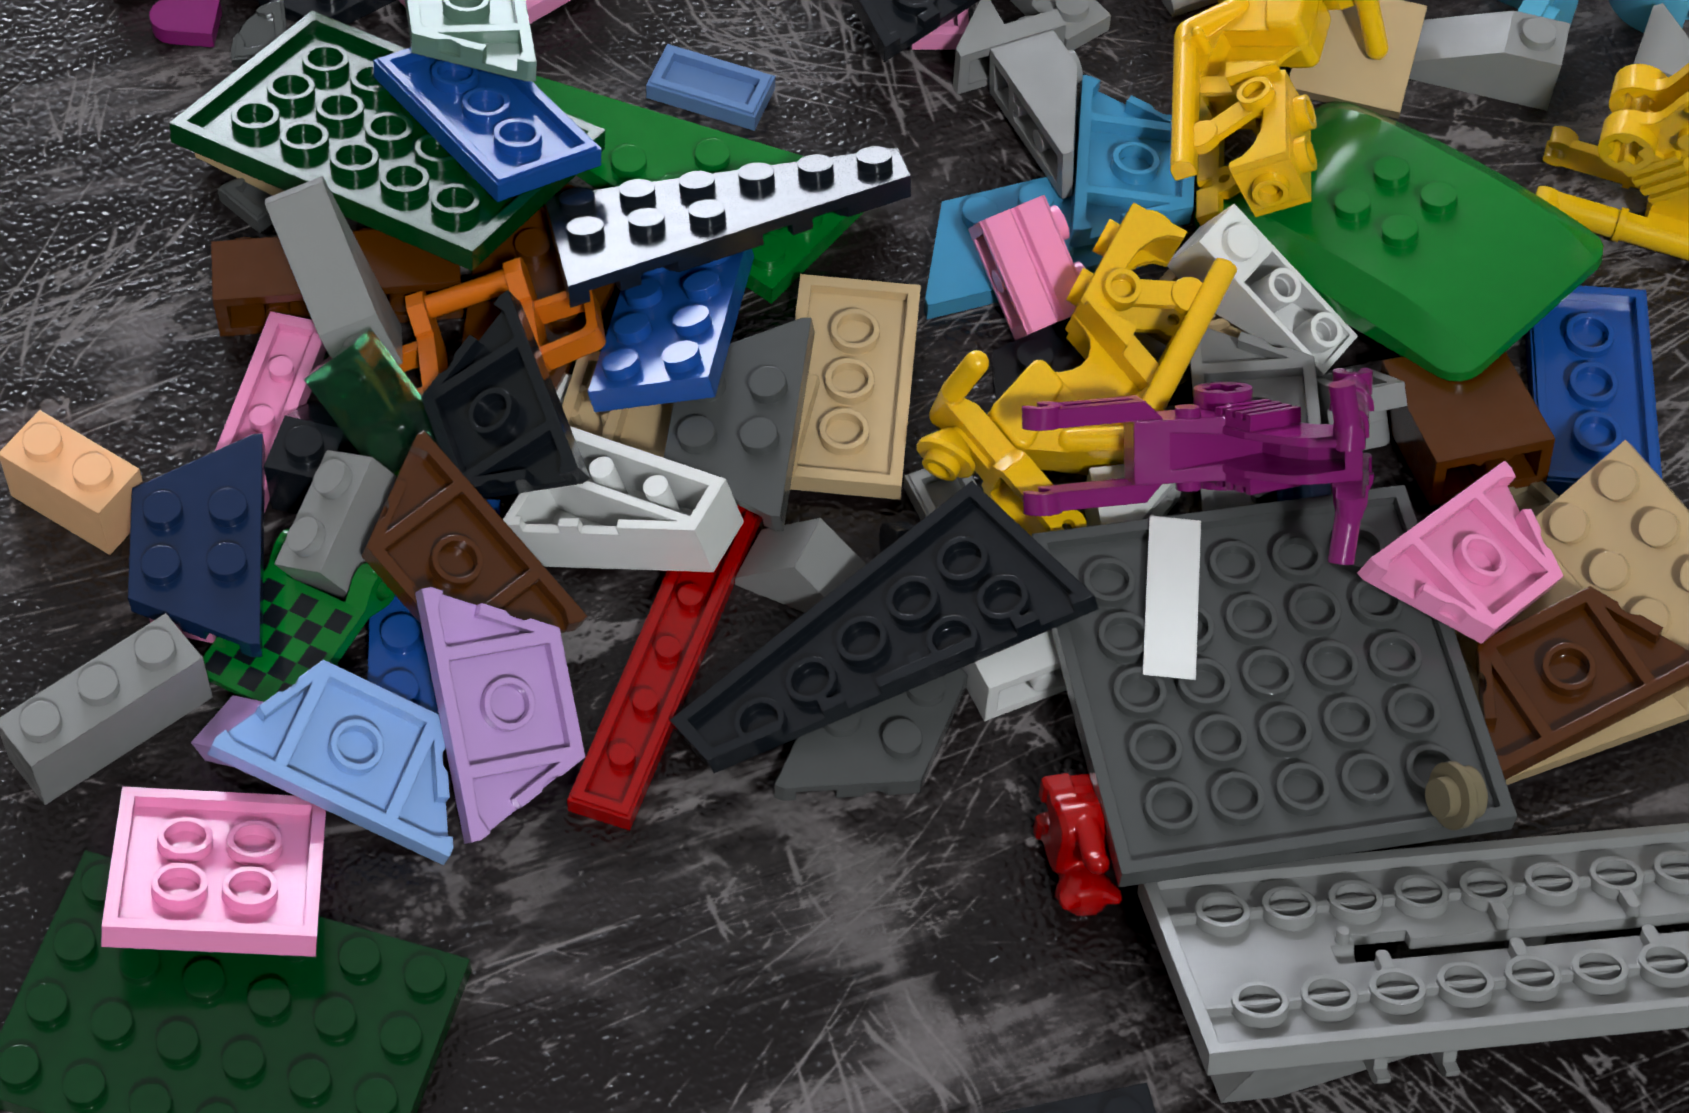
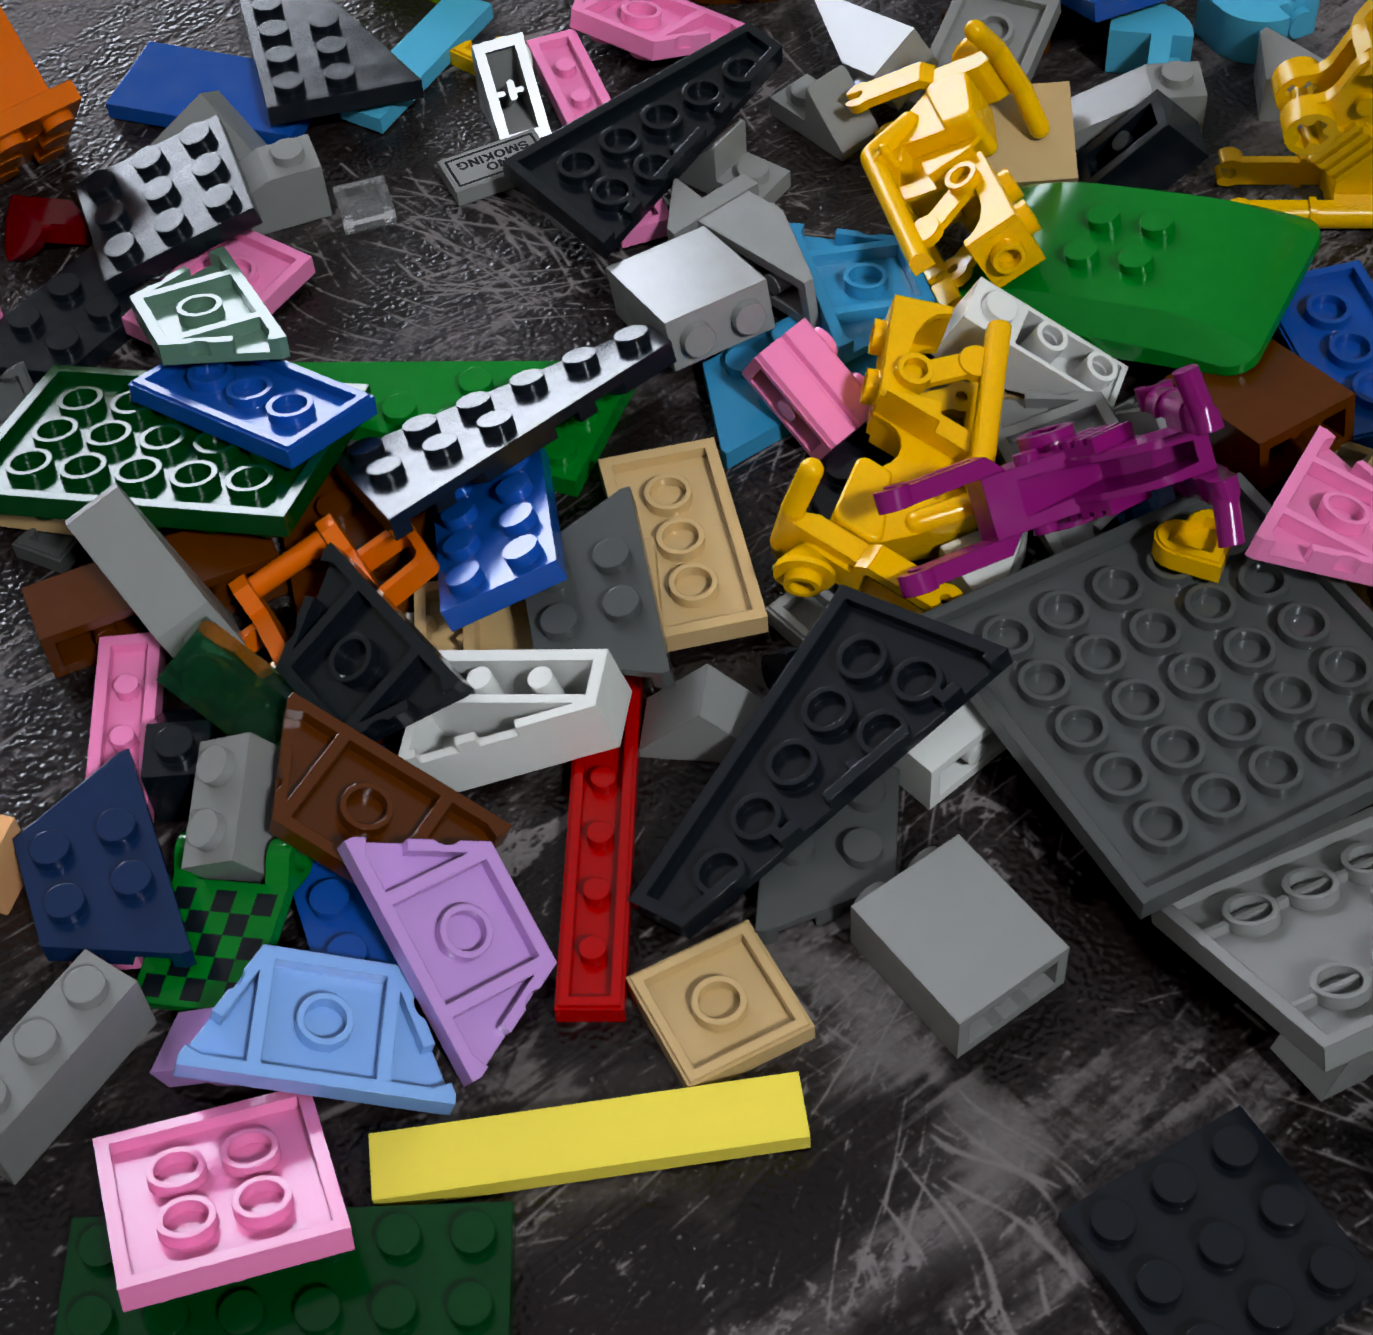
camera: 10 degrees left, 5 degrees down
medium blue tile [646,44,775,131] -> none
red animal [1033,773,1122,916] -> none
white sticker [1143,516,1201,680] -> none
none -> light yellow tile [368,1071,811,1206]
none -> light grey brick [606,226,776,372]
none -> tan tile [626,920,815,1088]
none -> light grey brick [850,834,1070,1059]
none -> black slope [1076,89,1209,190]
none -> yellow tile [1151,509,1232,583]

